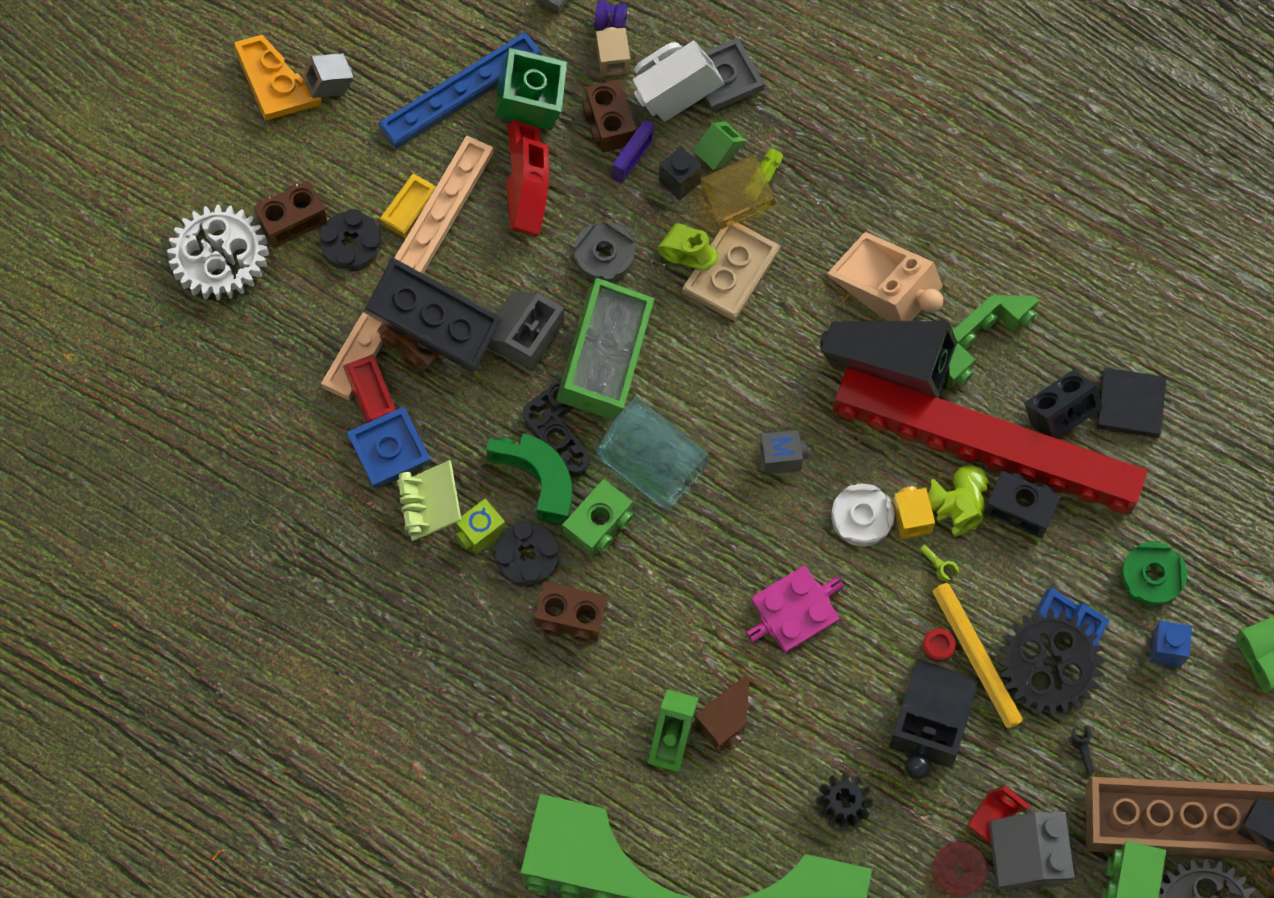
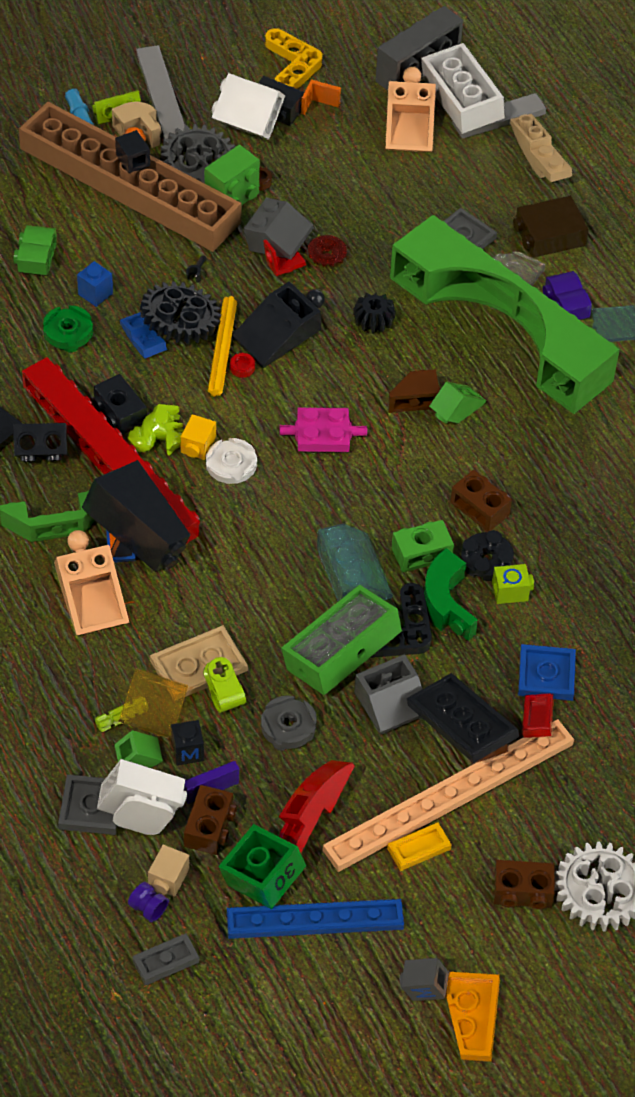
camera: 150 degrees left, 15 degrees down
black plate [319,209,381,271] -> none
yellowish green hinge [397,460,462,541] -> none
dark grey brick [760,430,808,474] -> none
lime hand [920,544,959,582] -> none

